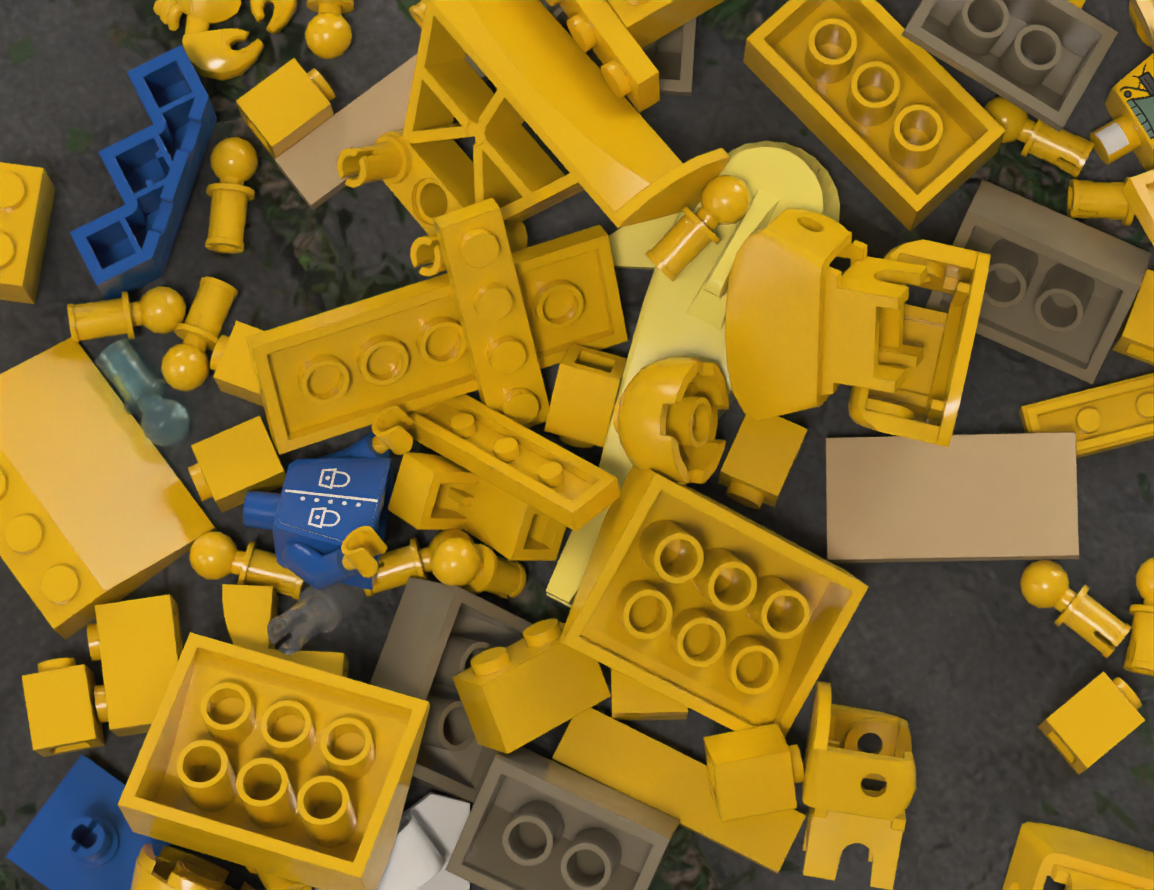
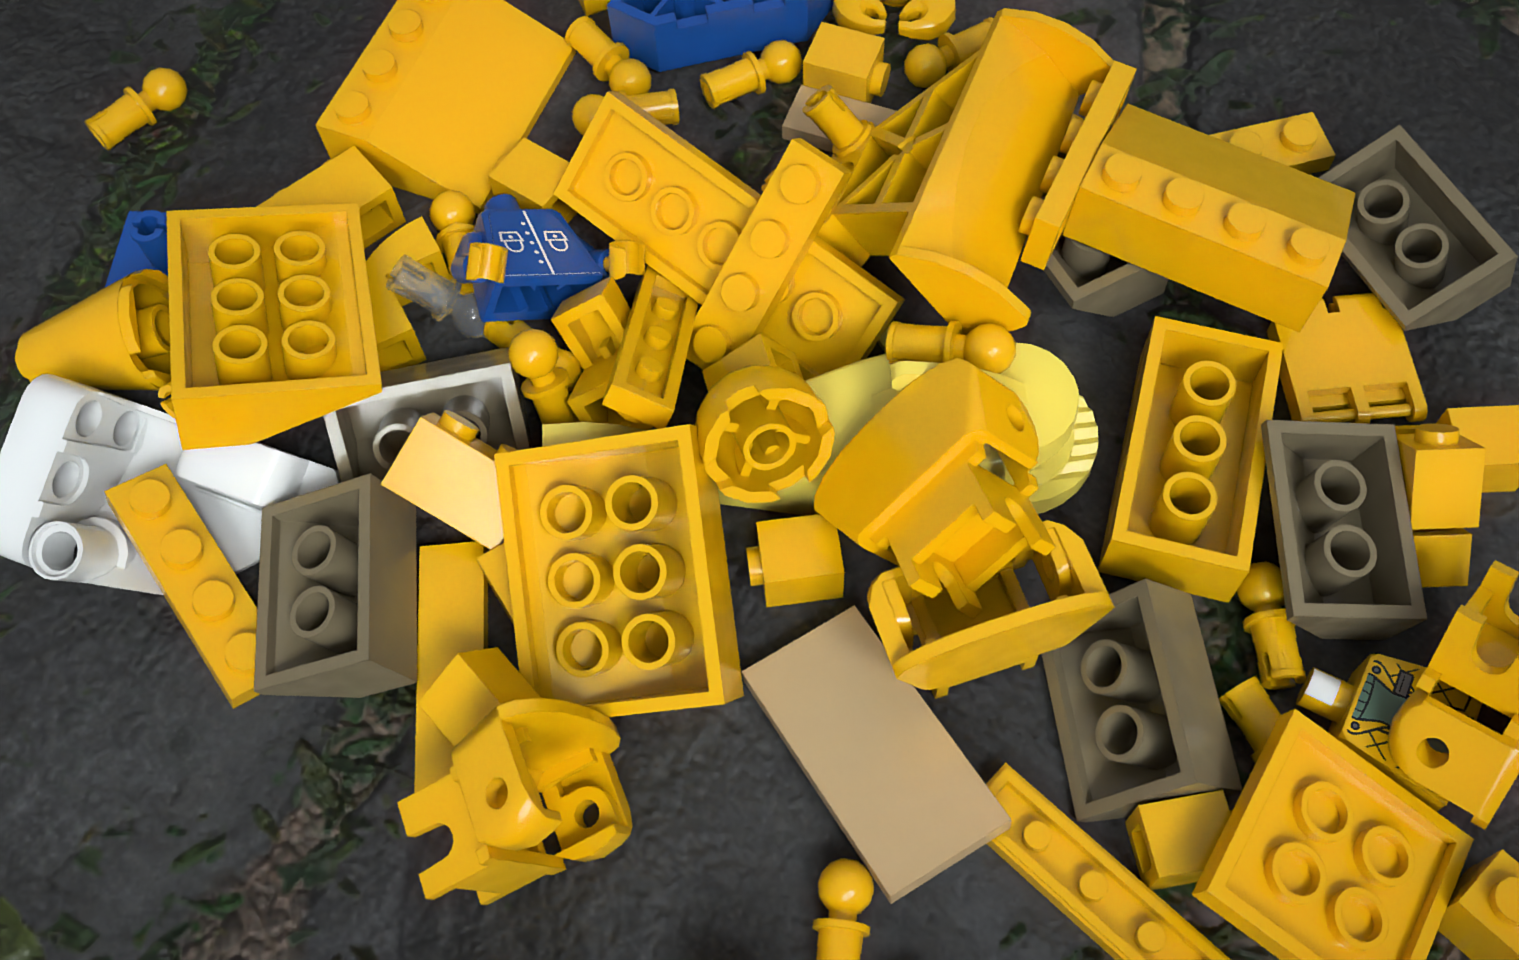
camera: 60 degrees right, 15 degrees down
yellow brick [22,658,105,757] -> none
clear light blue pin [95,338,190,447] -> none

